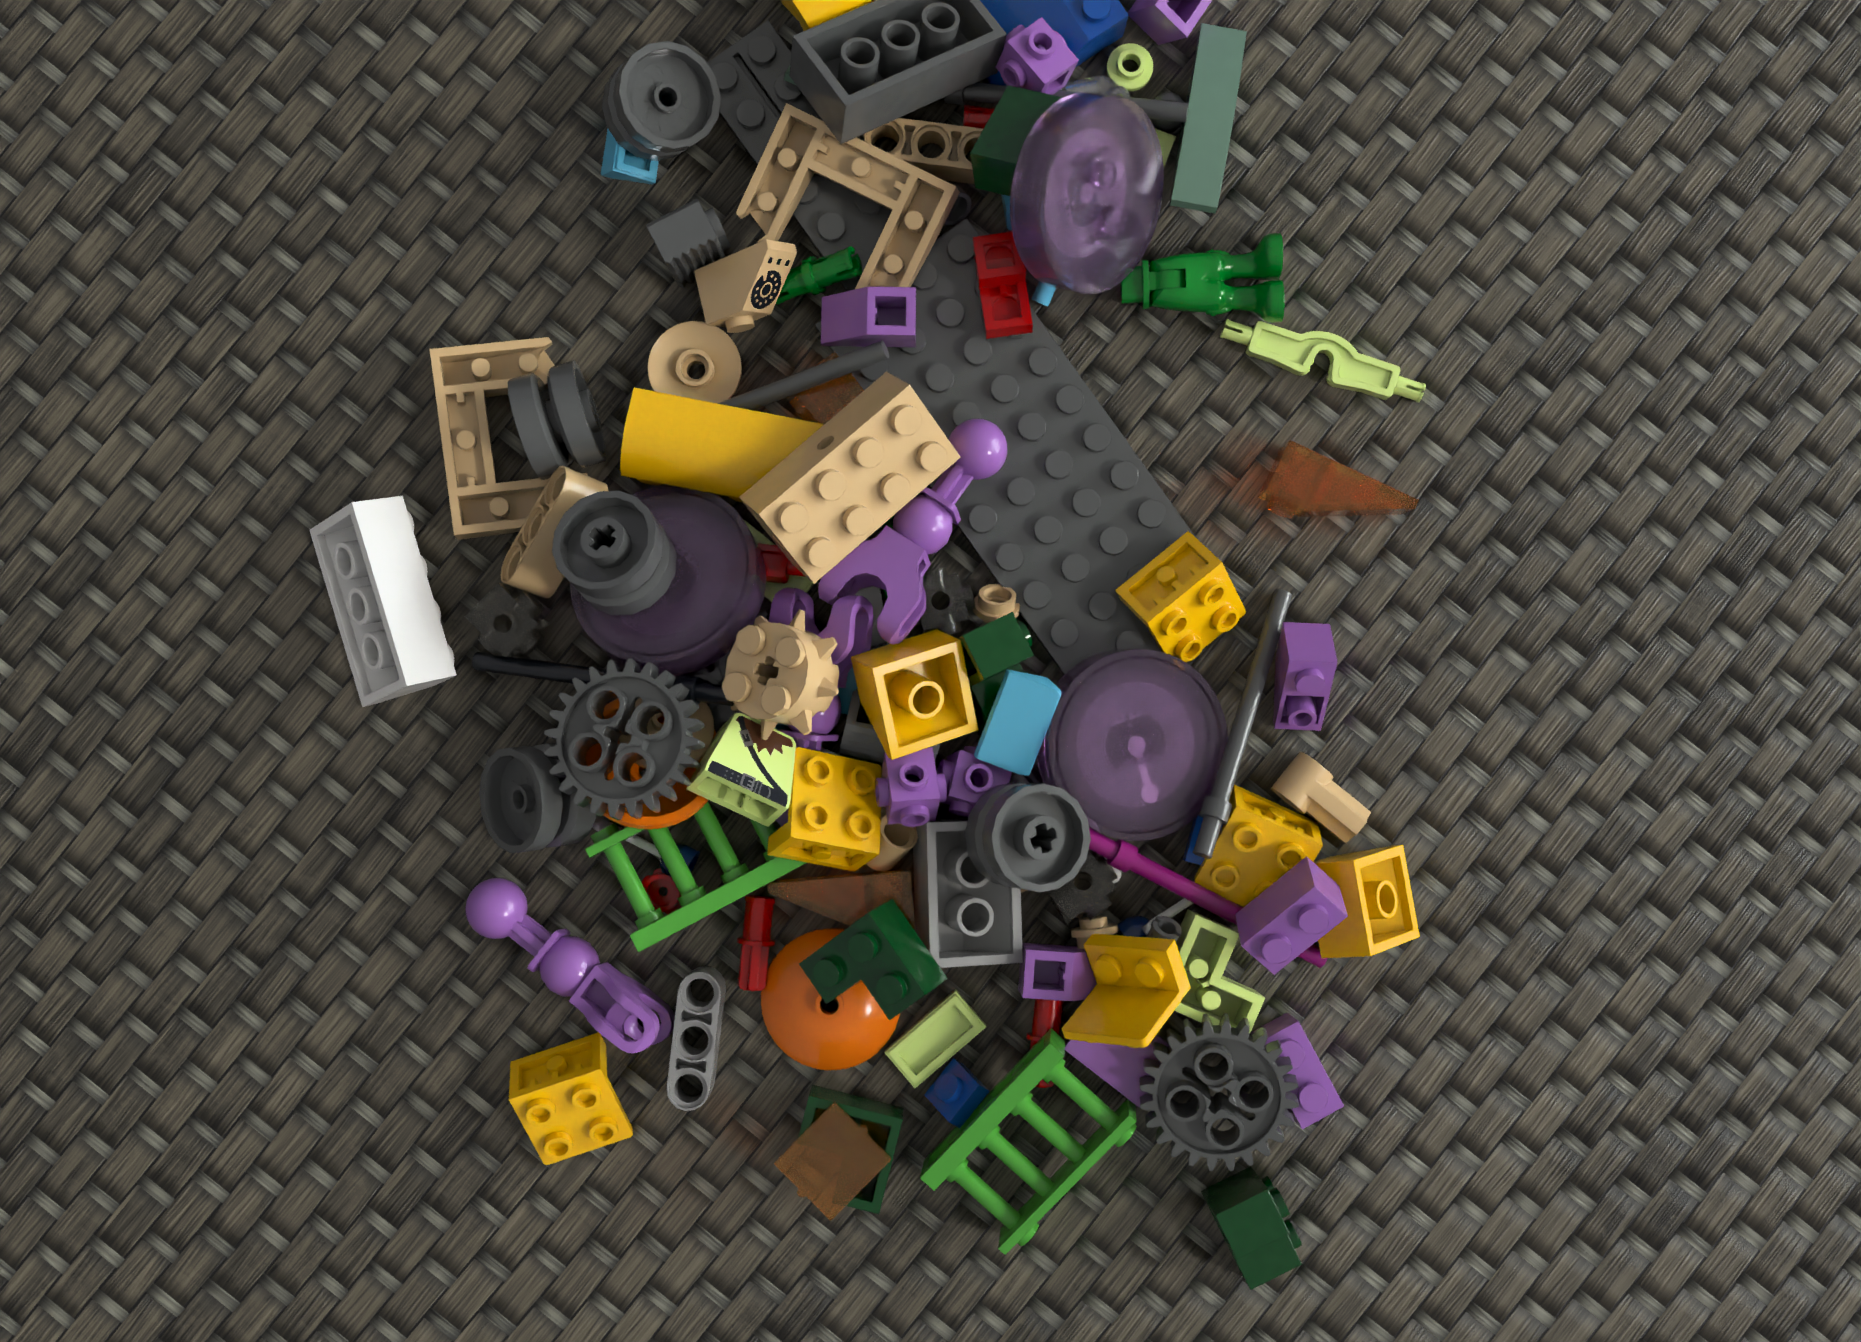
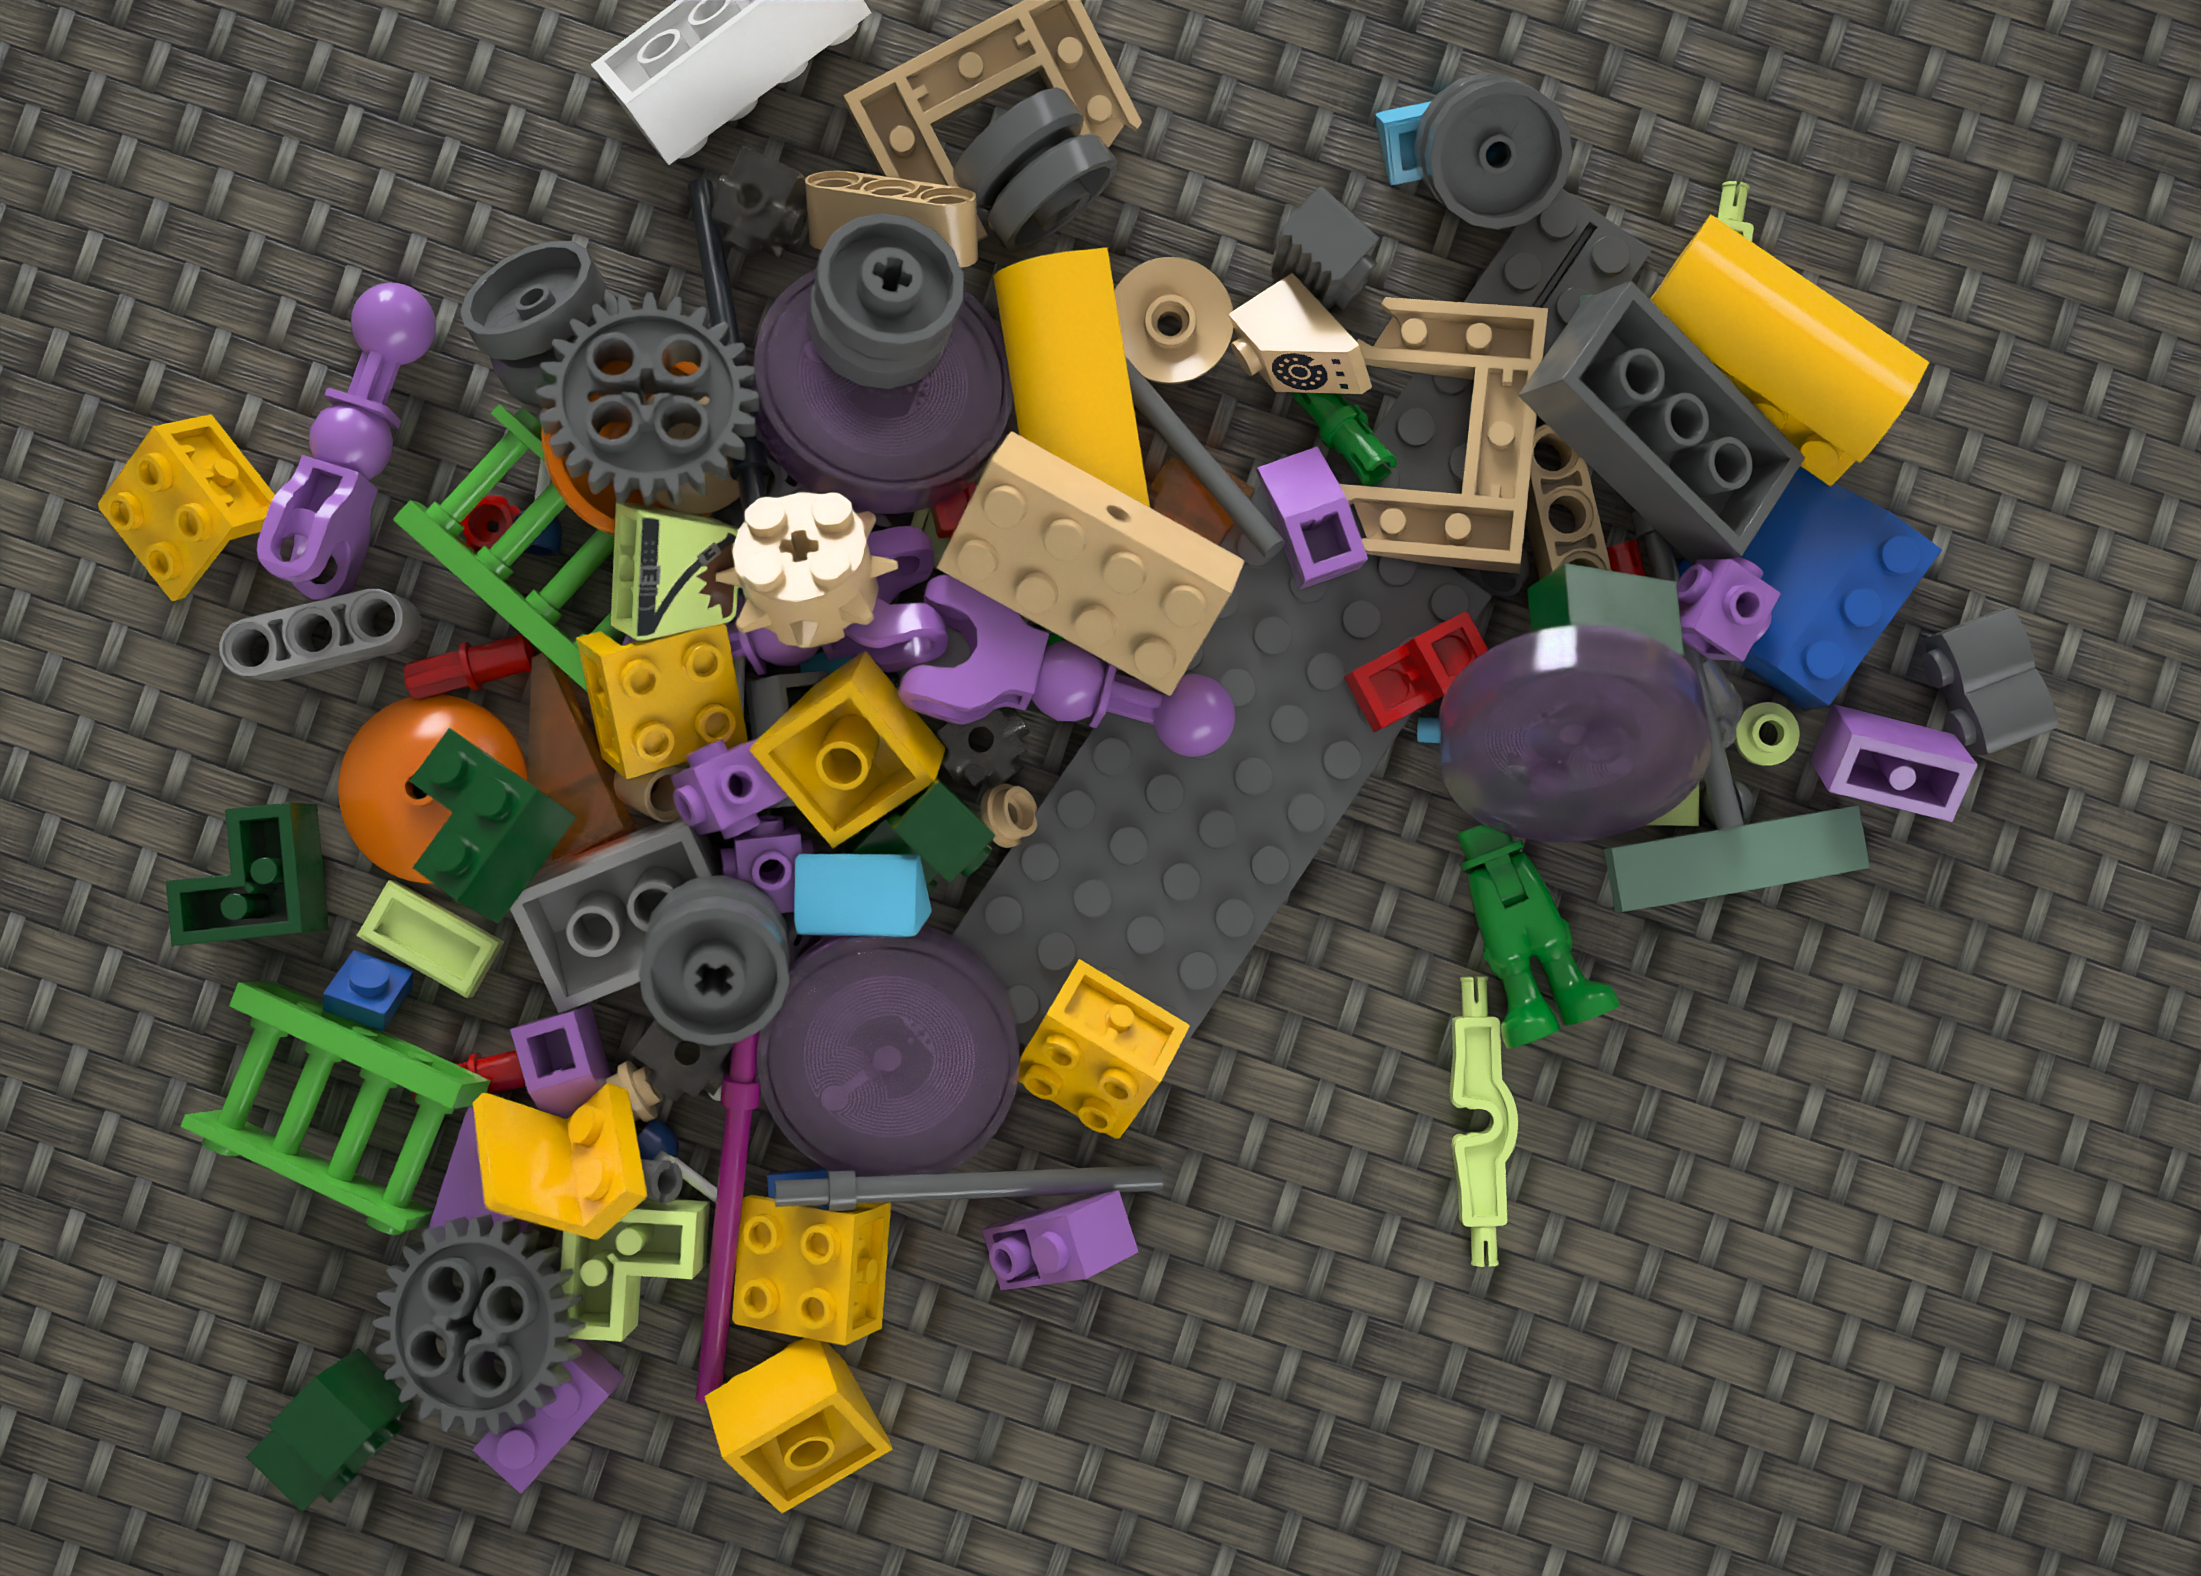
camera: 70 degrees right, 0 degrees up
clear orange piece [774,1101,891,1221] -> none
medium lavender brick [1235,856,1348,975] -> none
clear orange slope [1258,440,1419,519] -> none
tan piece [1271,751,1371,843] -> none

